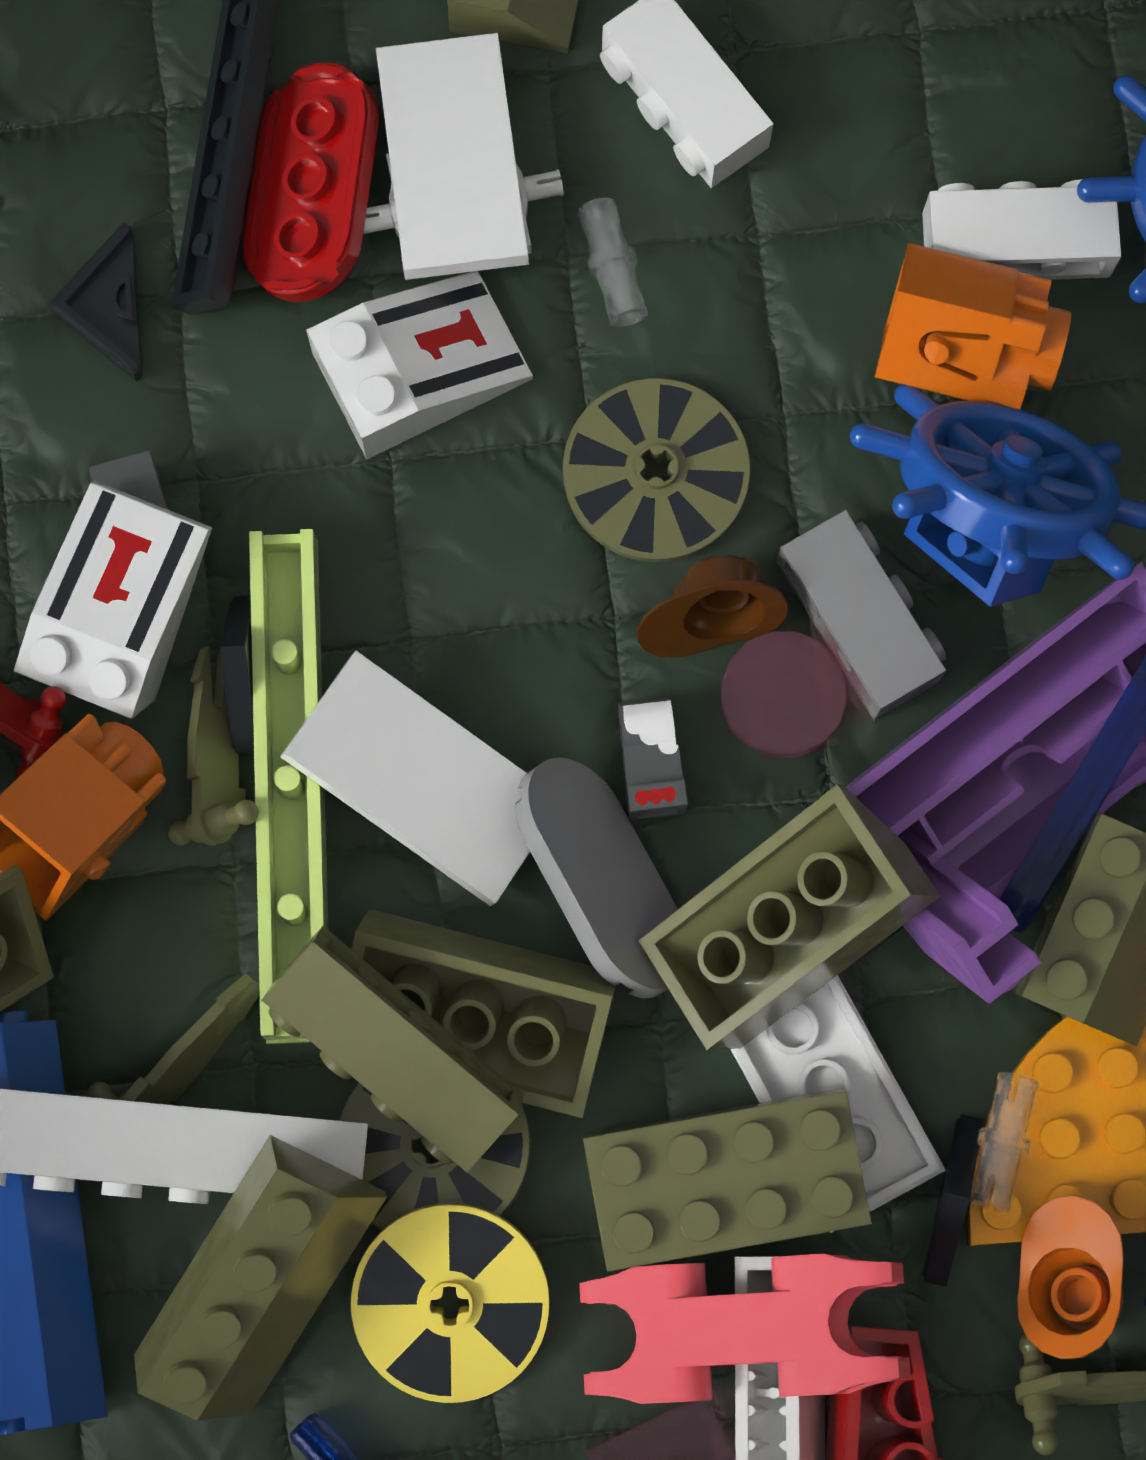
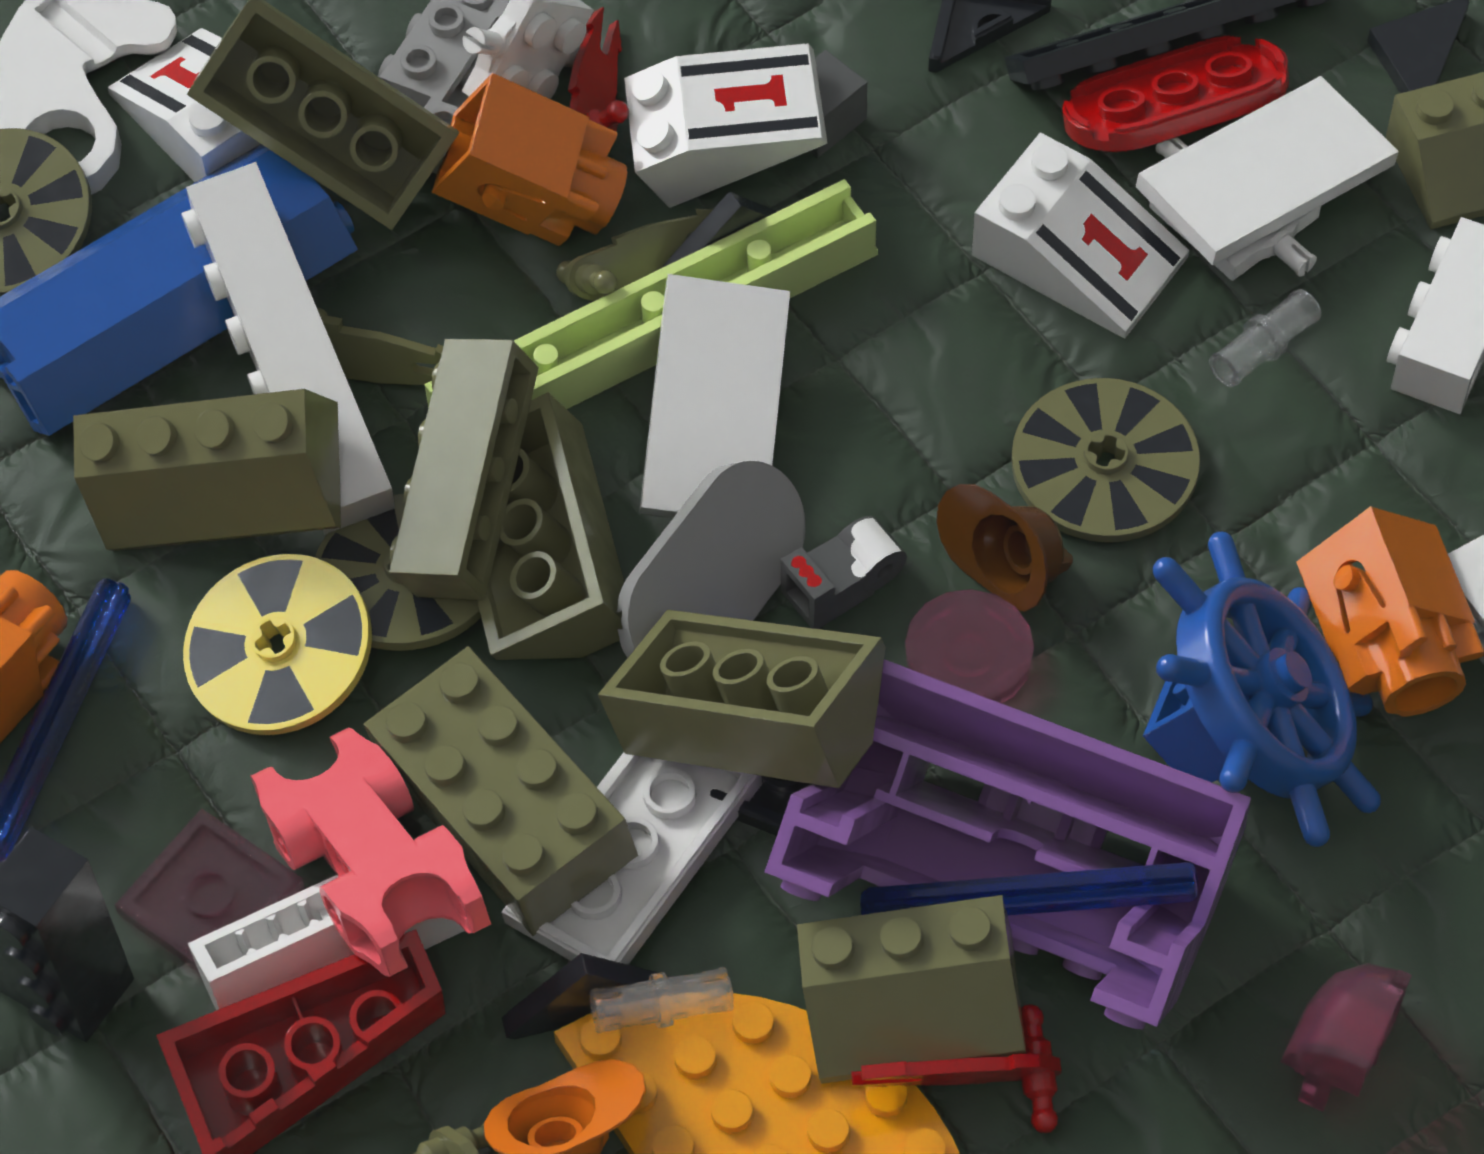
camera: 65 degrees right, 20 degrees down
light grey brick [776,510,947,721] -> none

